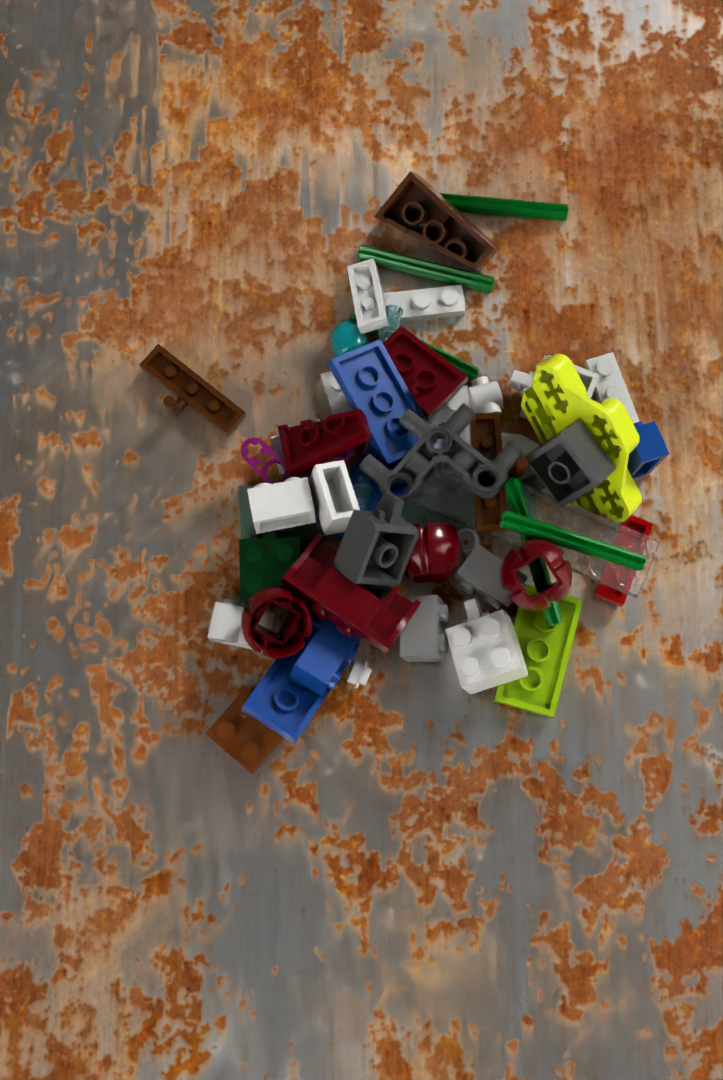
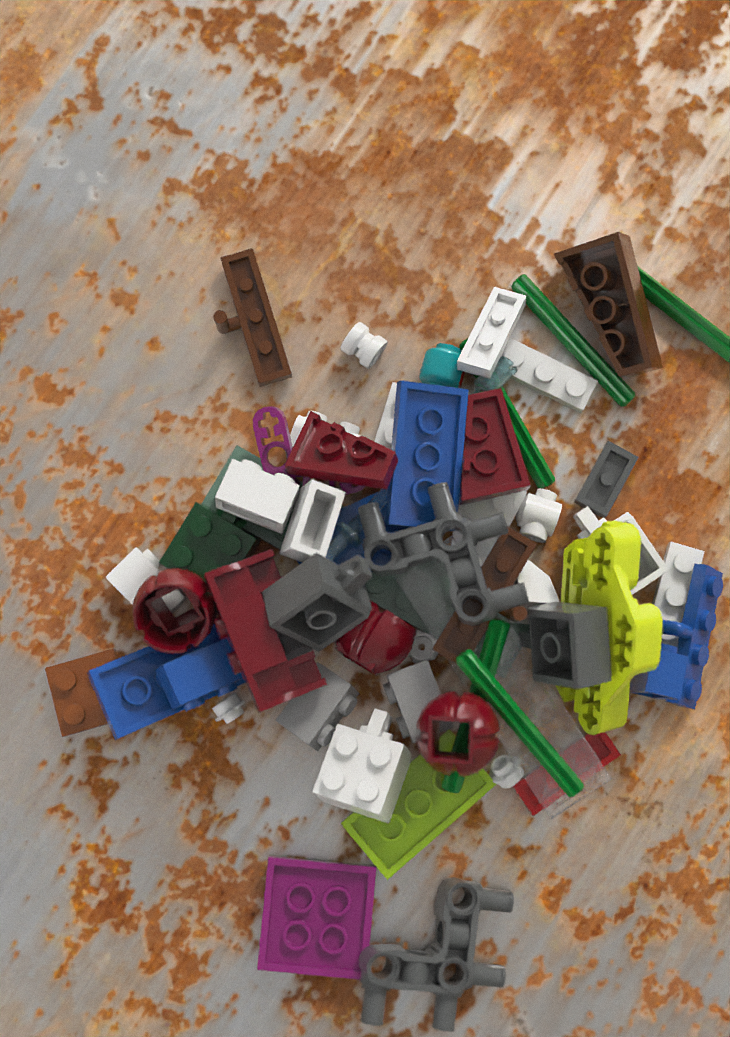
camera: 30 degrees right, 5 degrees up
none -> magenta plate [257,856,376,980]
none -> white wheel [340,322,388,369]
none -> dark grey pin [359,877,514,1032]
none -> white plate [489,755,523,788]
none -> dark grey plate [574,441,639,518]
none -> blue plate [662,563,723,710]

